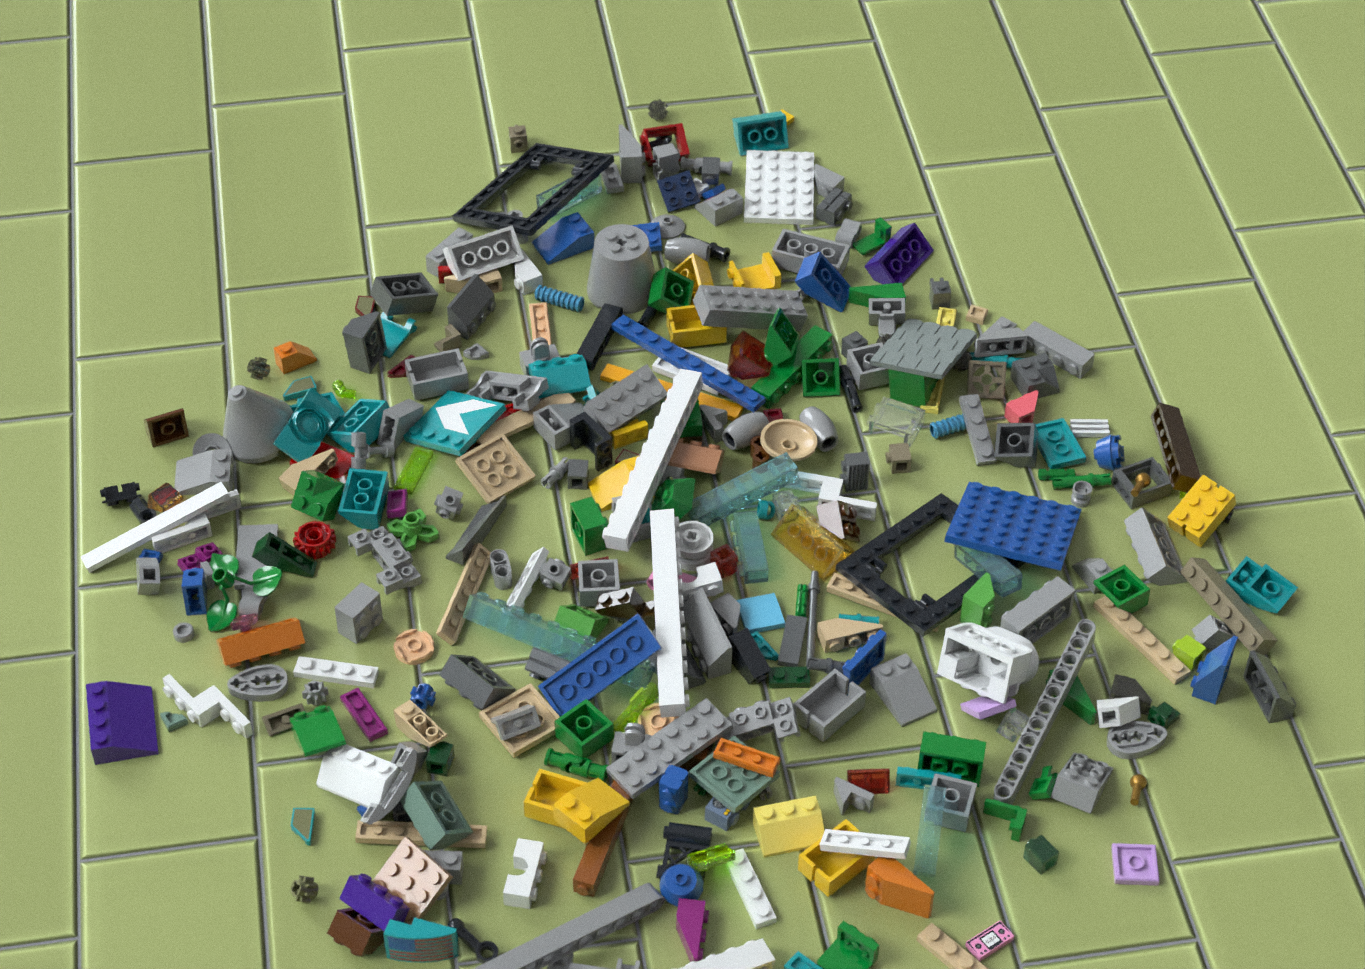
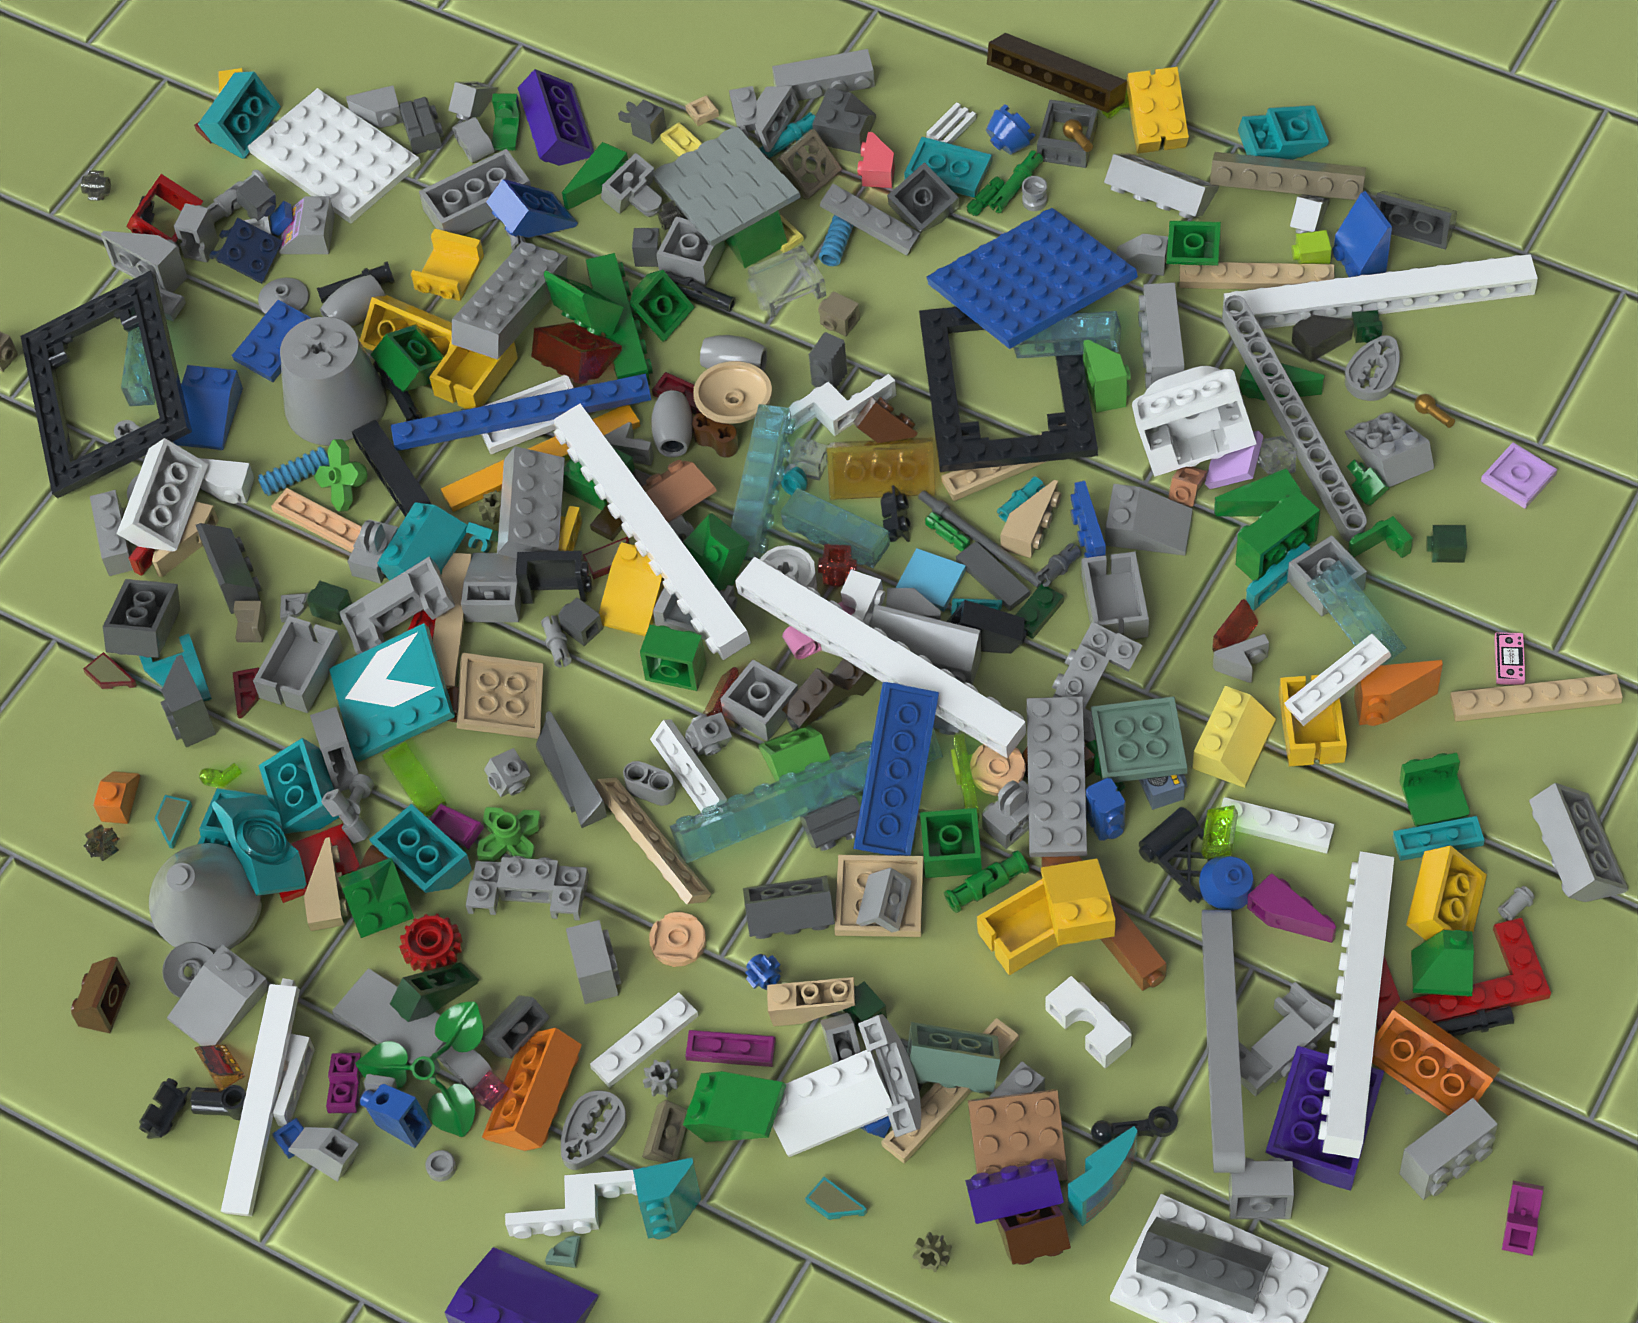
camera: 45 degrees left, 10 degrees up
orange tile [713,738,781,778] -> none
white slope [1097,696,1141,728] -> none
none -> clear green brick [307,580,352,625]
none -> bright green plant [314,439,368,511]
none -> light grey slope [448,81,497,120]
none -> dark grey brick [482,995,550,1059]
none -> teal slope [633,1158,701,1239]
none -> black hinge [880,485,911,542]
none -> nougat bracket [1168,467,1207,507]
none -> green slope [1214,468,1302,517]
none -> white brick [1223,254,1538,334]

